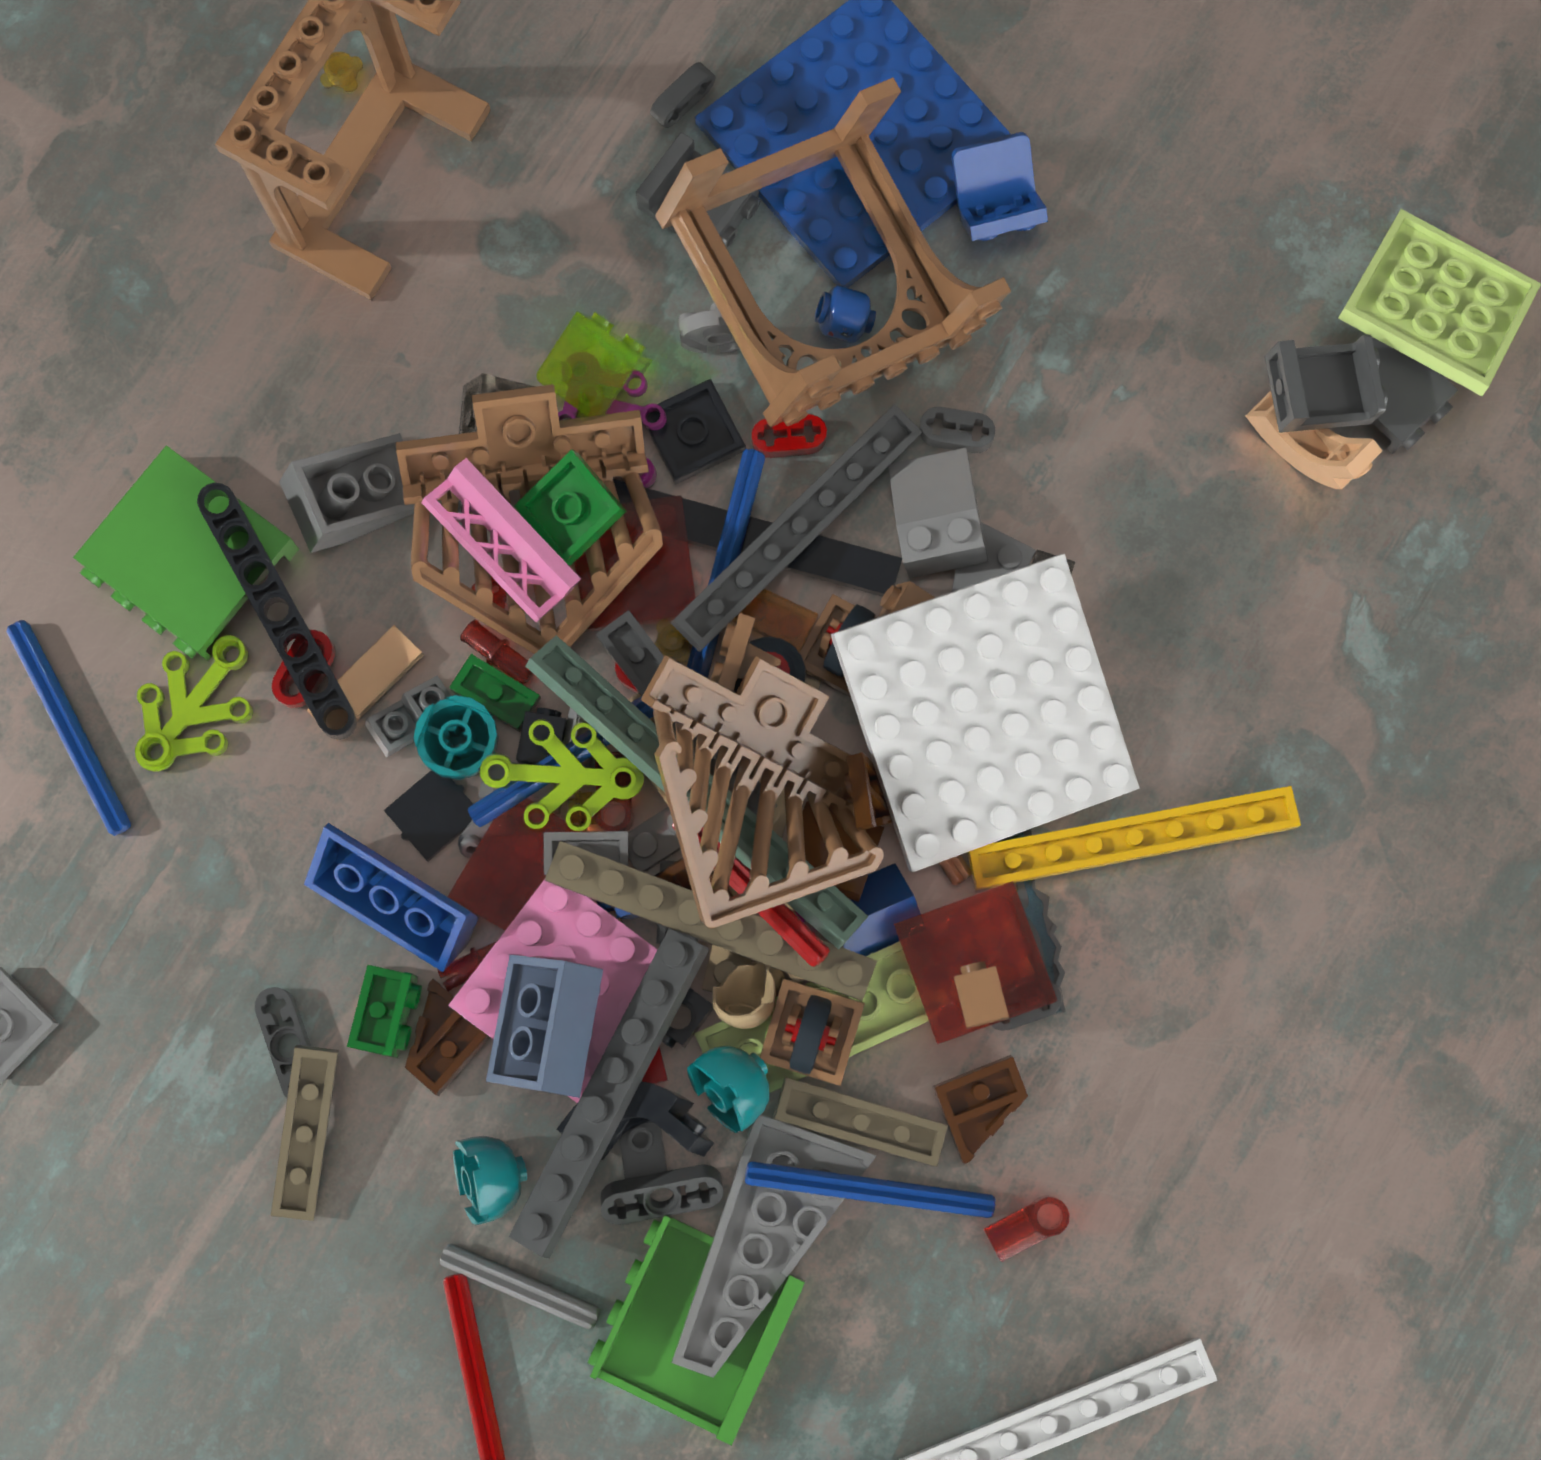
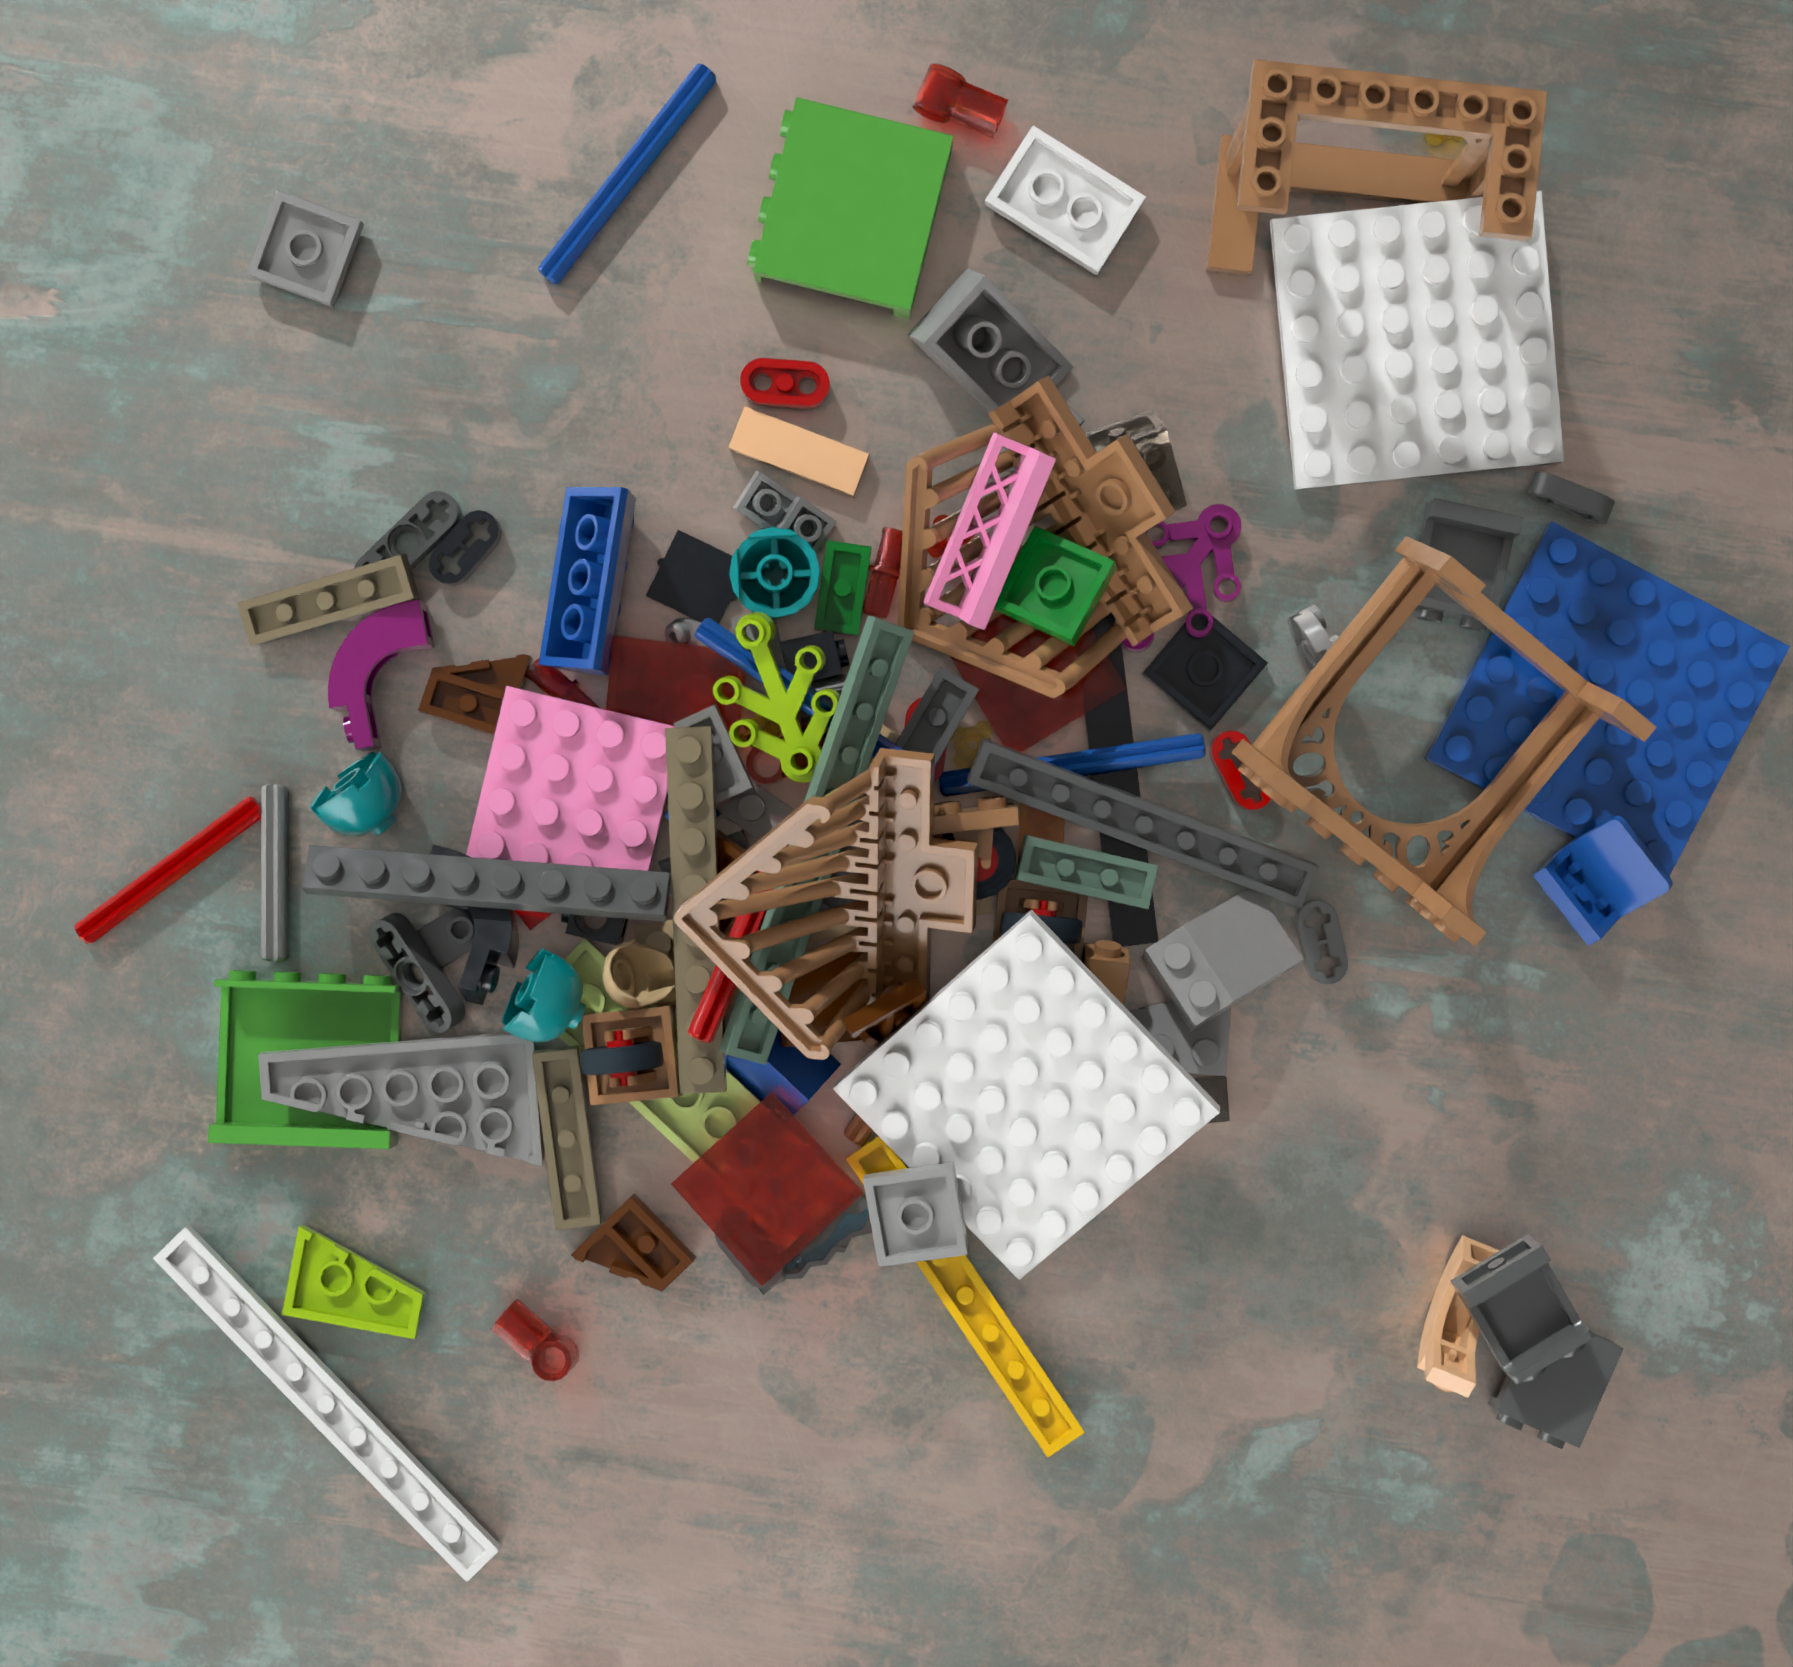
camera: 70 degrees right, 10 degrees up
lime plant [135,635,253,772] -> none
black beam [197,482,357,740] -> none
green bracket [347,965,422,1058] -> none
sand blue slope [486,955,603,1098] -> none
clear neon green bracket [536,311,653,417] -> none
blue axle [745,1161,995,1218] -> none
blue head [815,285,876,343] -> none
medium nougat brick [954,961,1009,1029] -> none
yellowish green plate [1338,209,1541,396] -> none
none -> lime wing [282,1224,426,1339]
none -> magenta arch [328,599,435,751]
none -> black beam [429,510,502,586]
none -> light grey plate [863,1162,969,1267]
none -> clear red piece [912,63,1008,139]
none -> white plate [984,125,1146,276]
none -> sand green plate [1015,835,1158,909]
none -> white plate [1270,191,1564,490]

